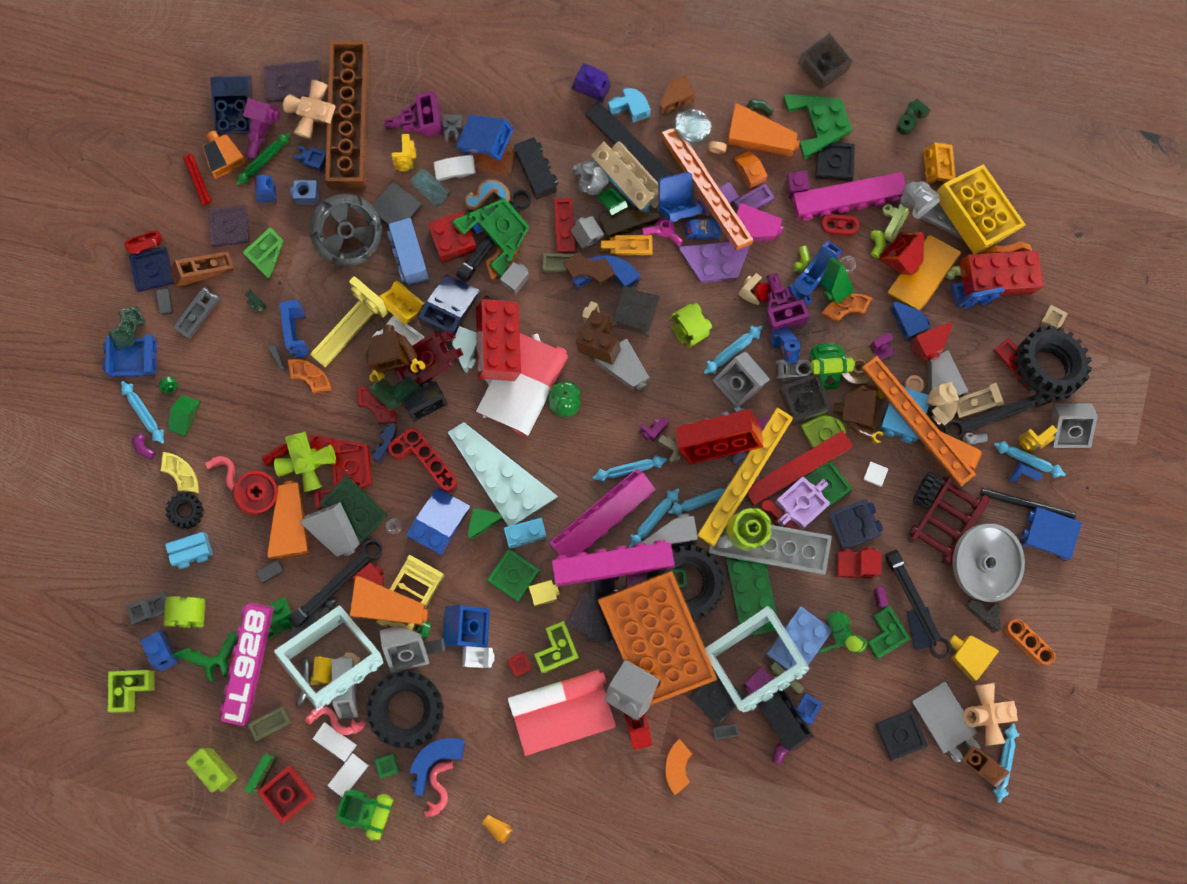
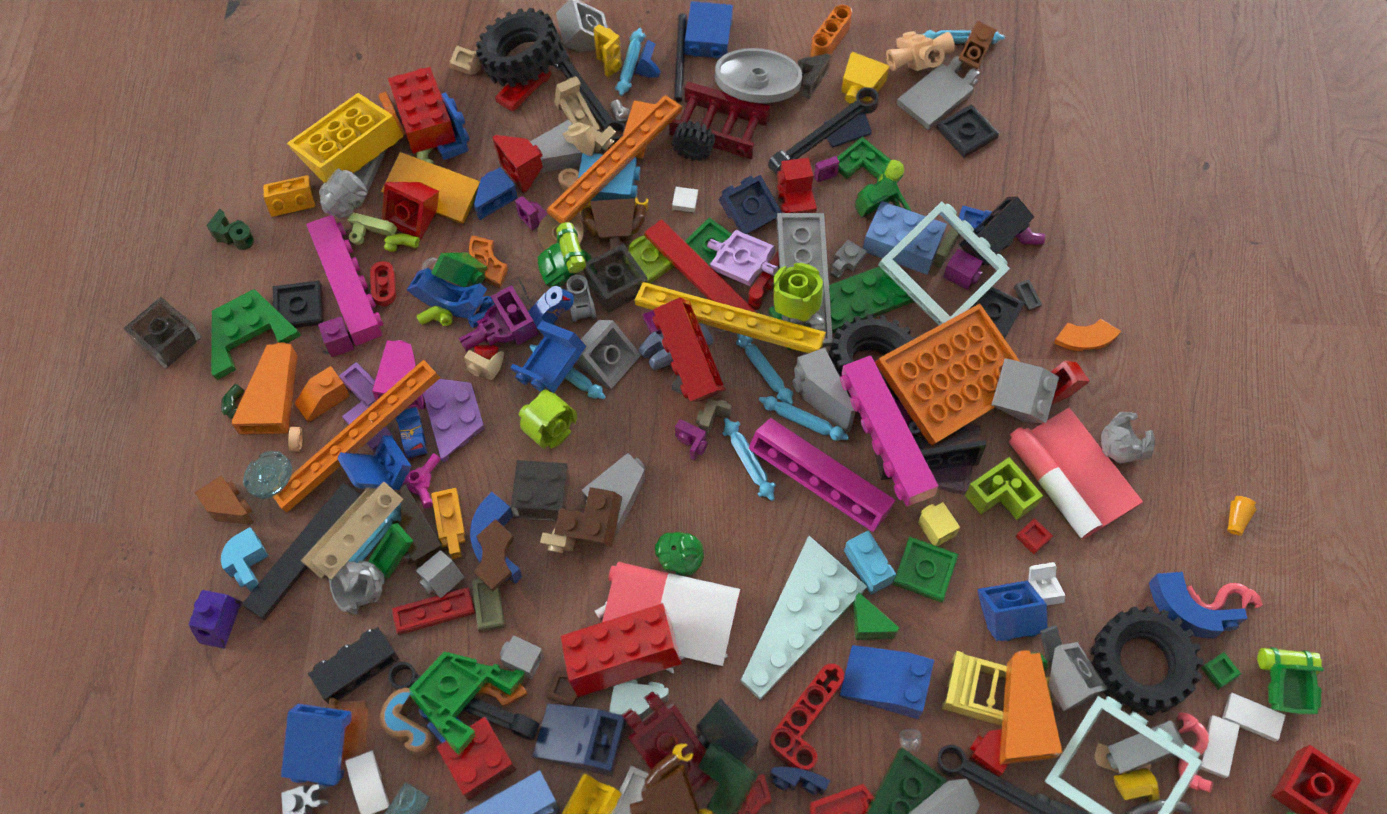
camera: 100 degrees left, 15 degrees down
none -> blue panel [510,321,587,393]
none -> light grey plate [830,240,867,278]
none -> light grey helmet [1101,412,1155,463]

